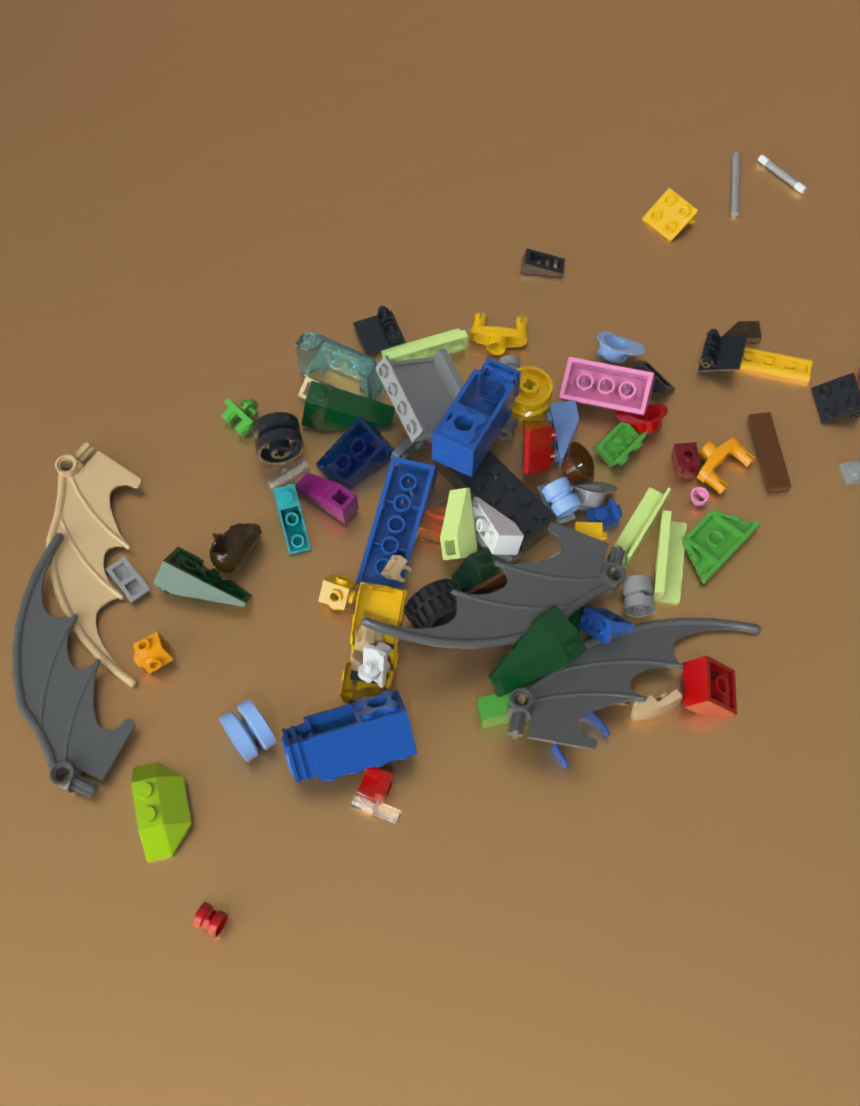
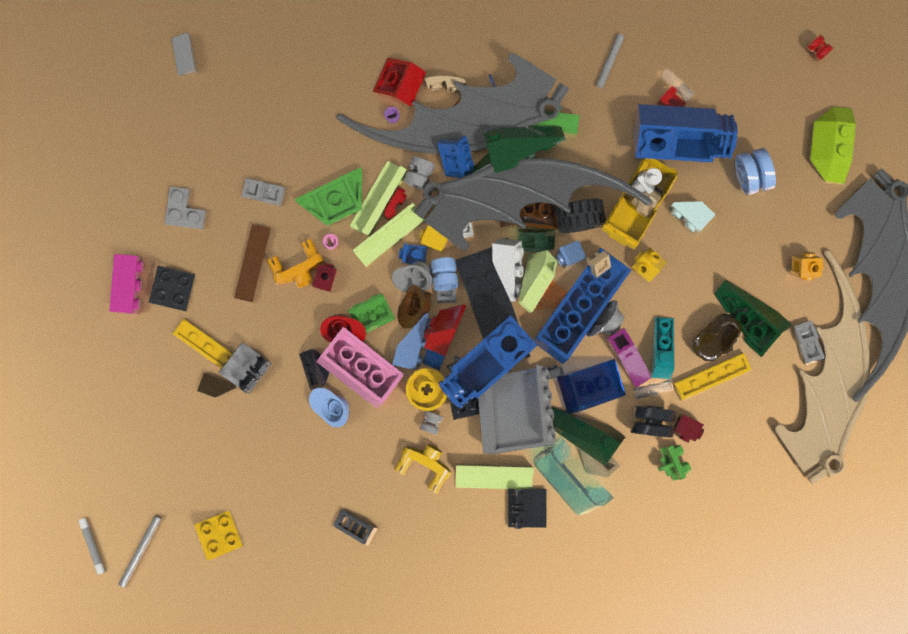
camera: 160 degrees left, 25 degrees up
none -> light grey slope [241,178,286,206]
none -> medium lavender hinge [384,107,400,124]
none -> red plate [384,187,407,221]
none -> medium blue slope [555,240,587,269]
none -> light grey piece [587,300,624,337]
none -> light grey bar [596,34,624,89]
none -> light aqua slope [669,201,716,233]
none -> yellow tile [673,352,752,401]
none -> dark red brick [673,414,704,443]

